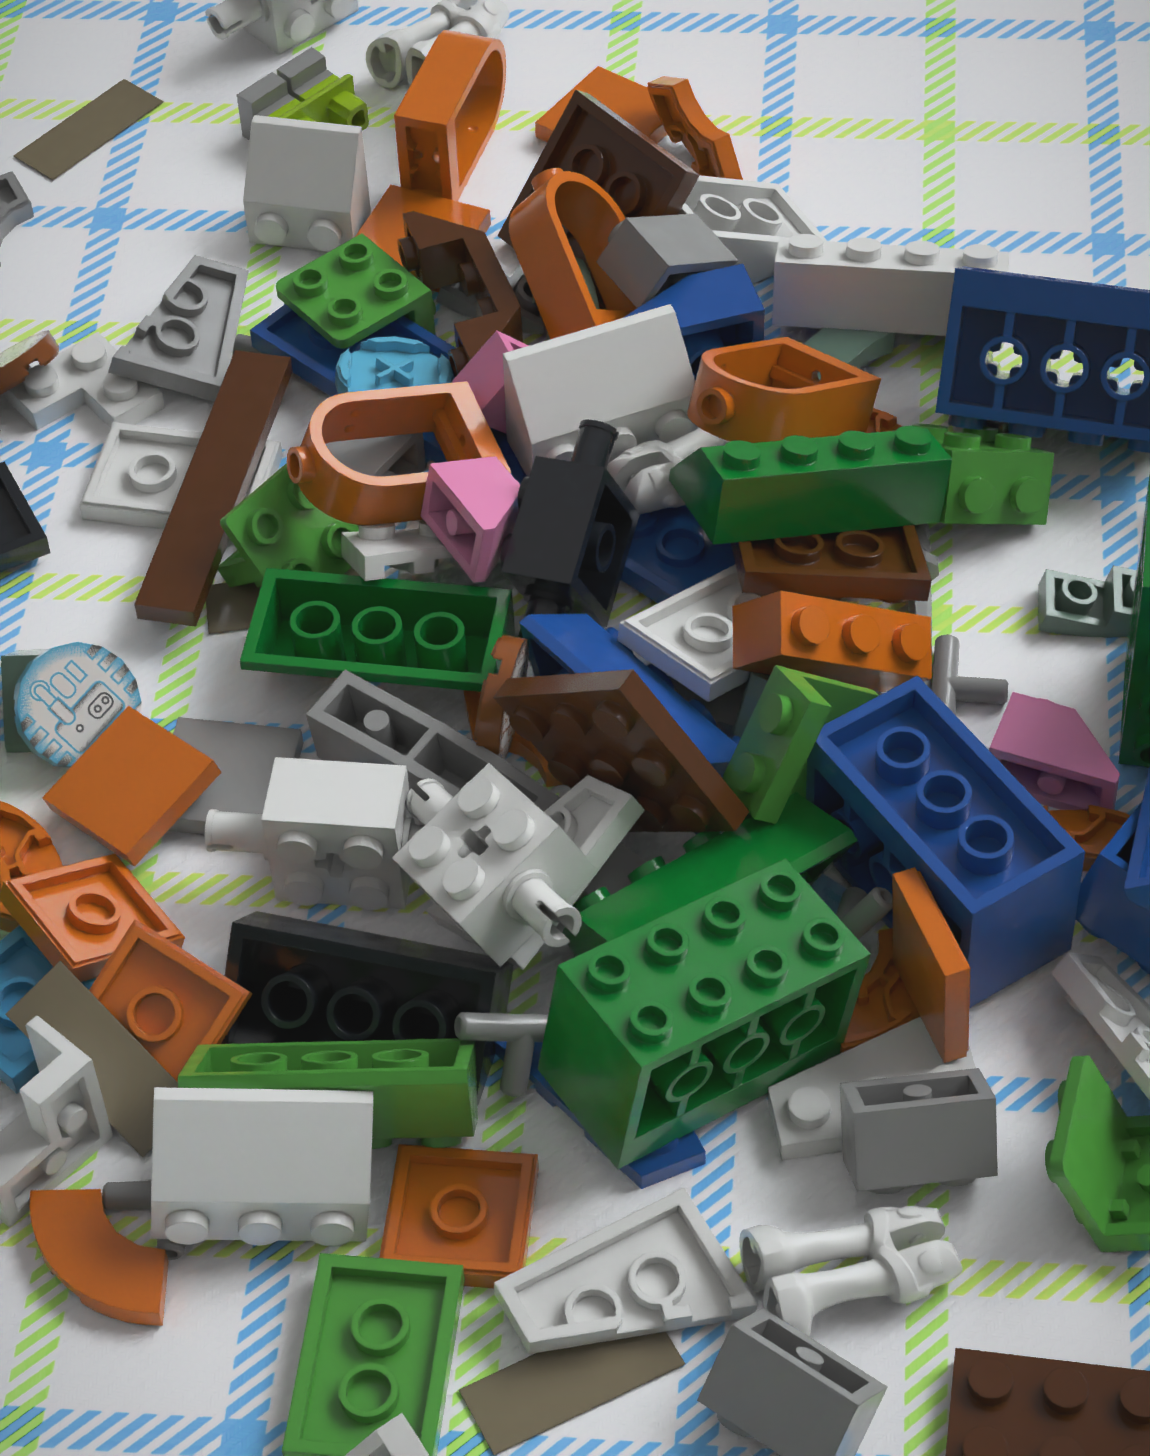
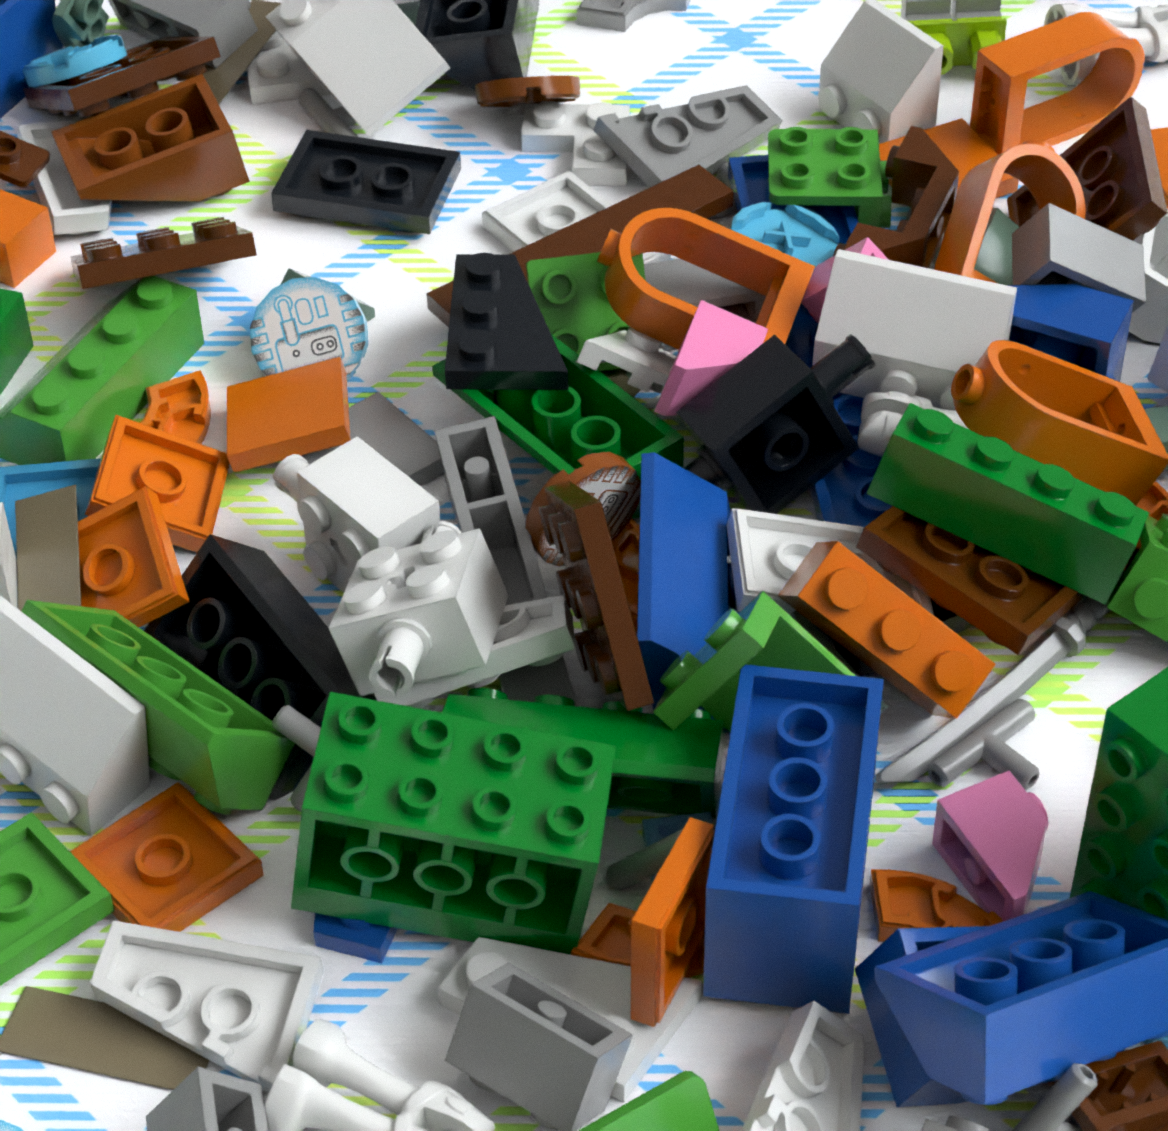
camera: 40 degrees right, 5 degrees down
none -> black wing [445,252,569,390]

